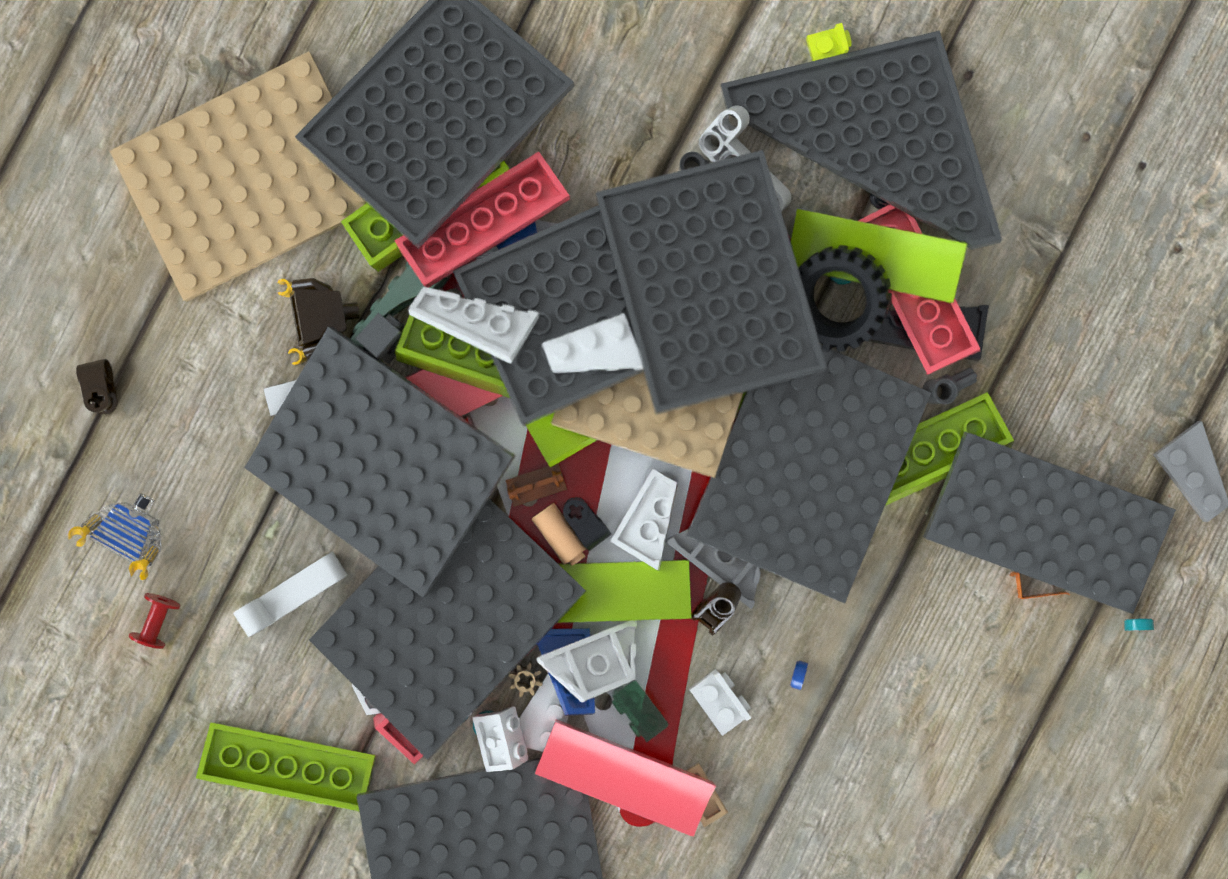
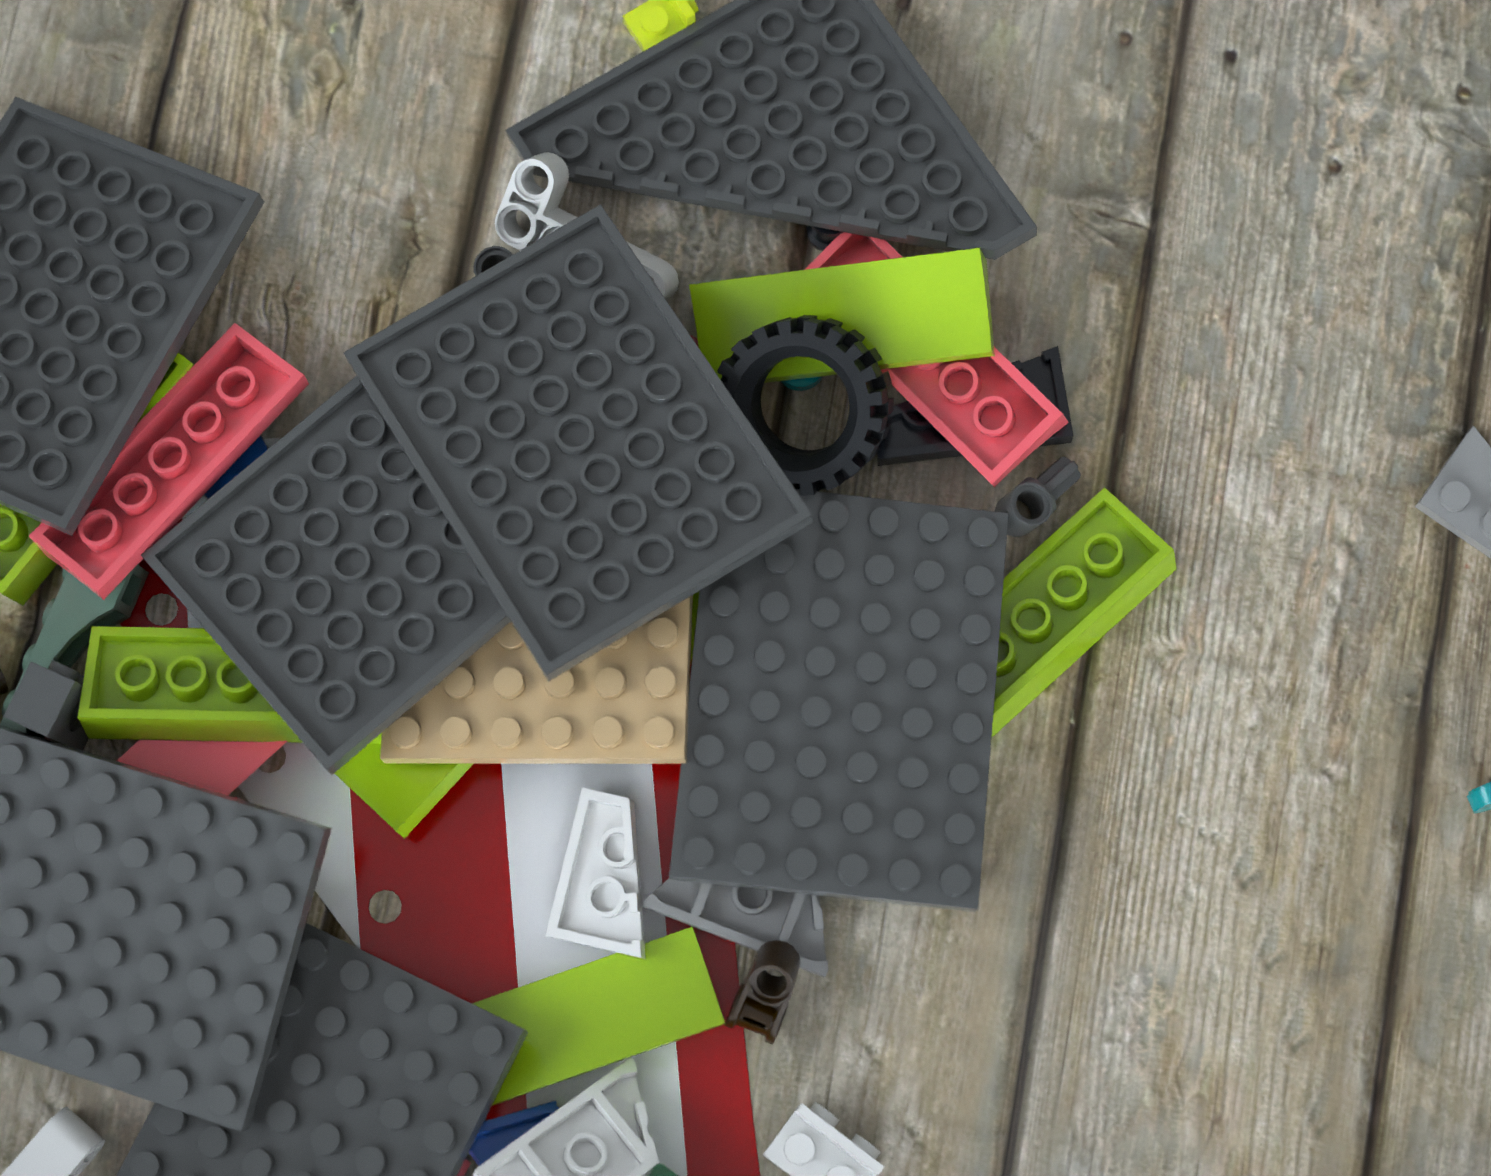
camera: 20 degrees left, 10 degrees down
white wing [409,287,539,363] -> none
dark orange hinge [505,463,567,507] -> none
light nougat brick [532,503,587,566] -> none
white wing [542,314,643,373] -> none
black piece [563,497,612,551] -> none
blue tile [790,660,808,690] -> none
dark grey plate [923,432,1176,614] -> none
orange piece [1009,571,1070,599] -> none

